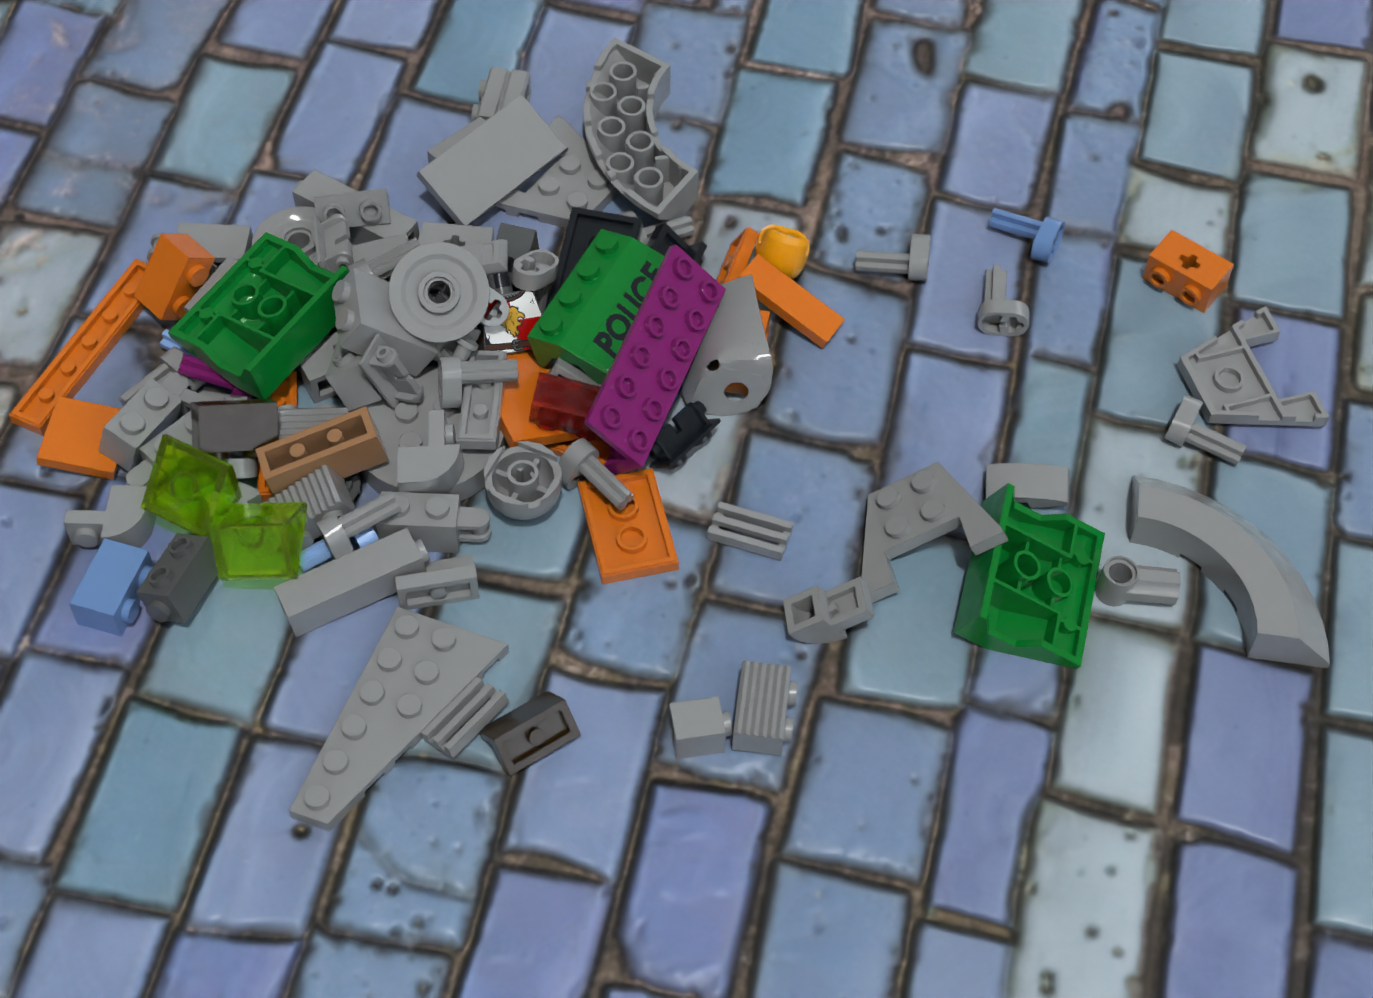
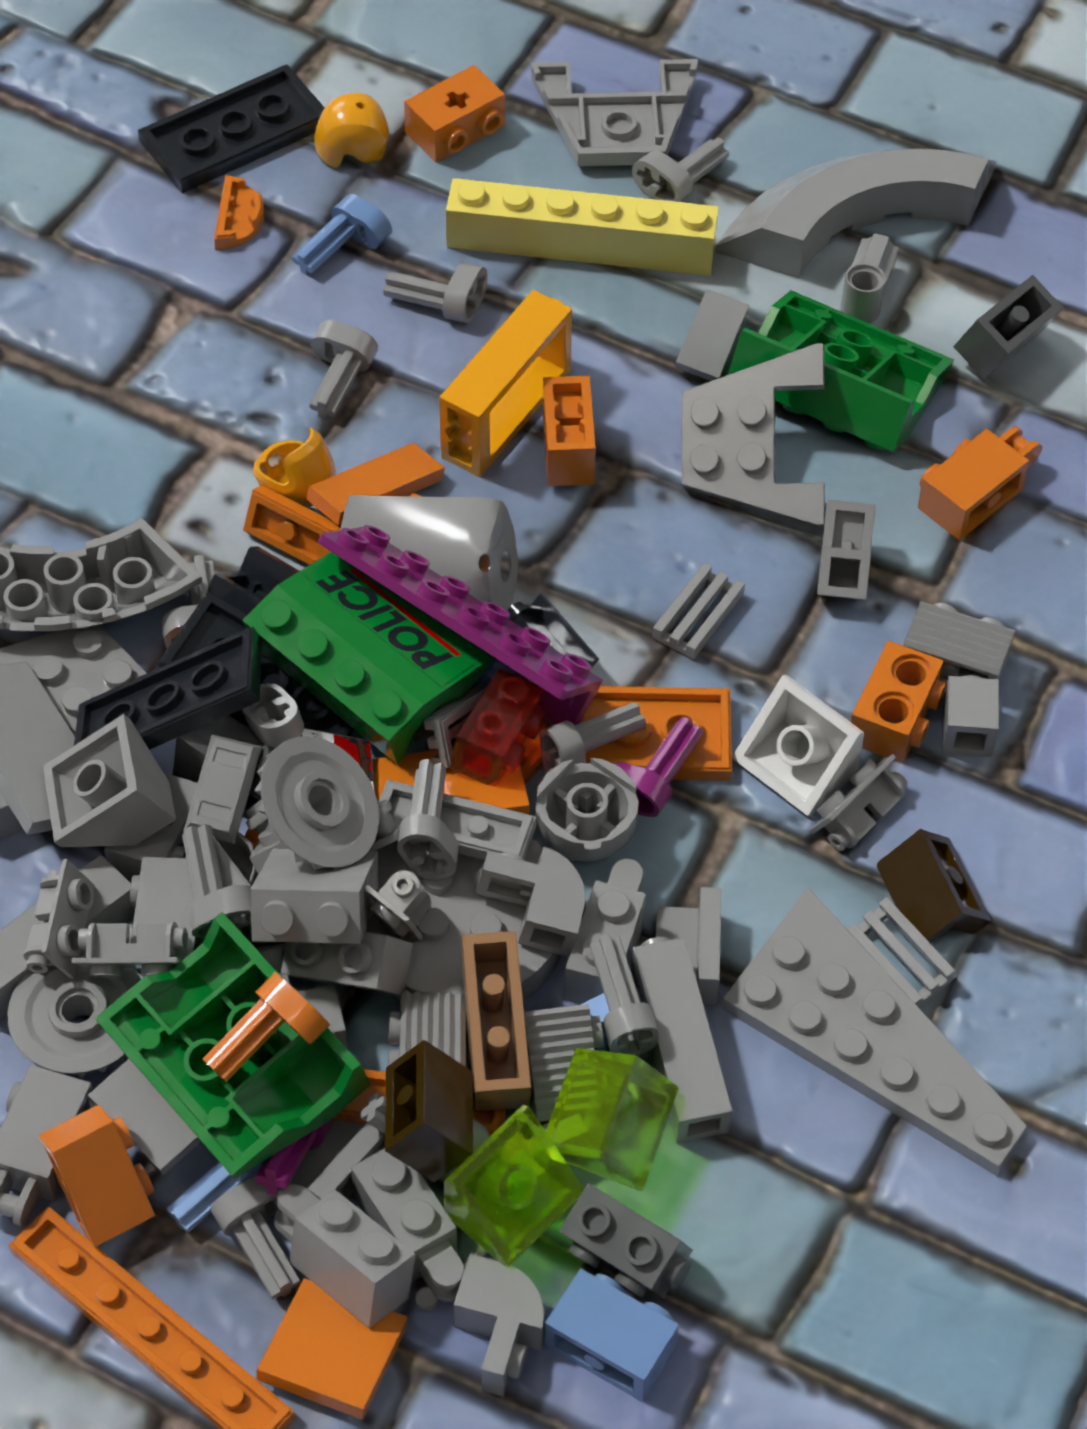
camera: 75 degrees left, 0 degrees up
none -> light grey slope [43,714,176,847]
none -> black tile [74,627,262,750]
none -> black tile [138,64,325,193]
none -> orange piece [203,972,330,1082]
none -> orange tile [214,175,265,250]
none -> light orange helmet [314,93,389,168]
none -> light orange window [439,290,572,477]
none -> light yellow brick [446,178,719,276]
none -> orange brick [543,376,596,486]
none -> magenta piece [615,717,703,817]
none -> white slope [732,675,864,816]
none -> light grey hinge [809,754,908,851]
none -> orange brick [851,640,947,763]
none -> orange brick [917,426,1042,541]
none -> dark grey brick [953,275,1064,380]

